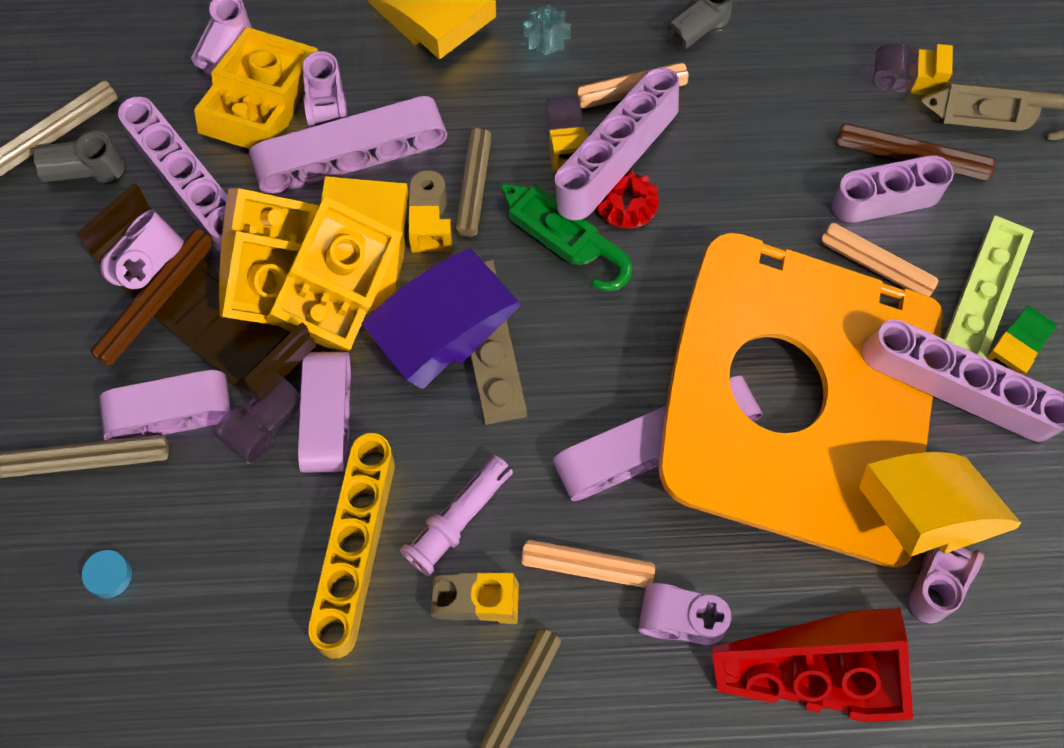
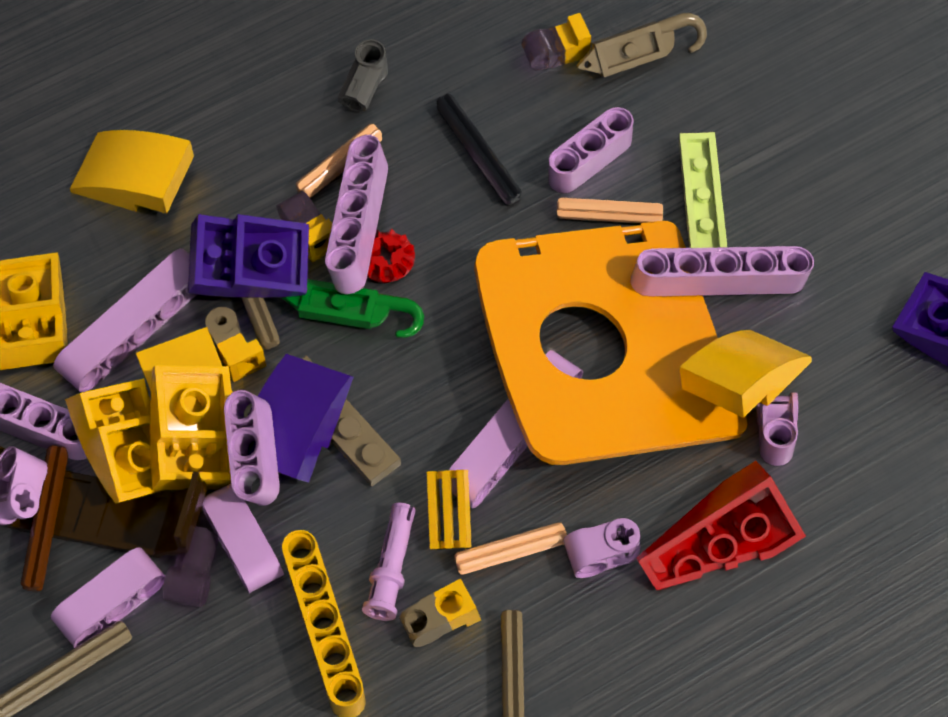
camera: 25 degrees left, 5 degrees down
lavender piece [303,51,348,128] -> none
clear light blue gear [523,5,571,55] -> none
reddish brown axle [837,123,996,180] -> none
leg [986,305,1057,375] -> none
none -> dark purple slope [188,214,309,298]
none -> lavender beam [224,390,280,506]
none -> yellow tile [427,470,472,549]
none -> black axle [436,93,522,205]

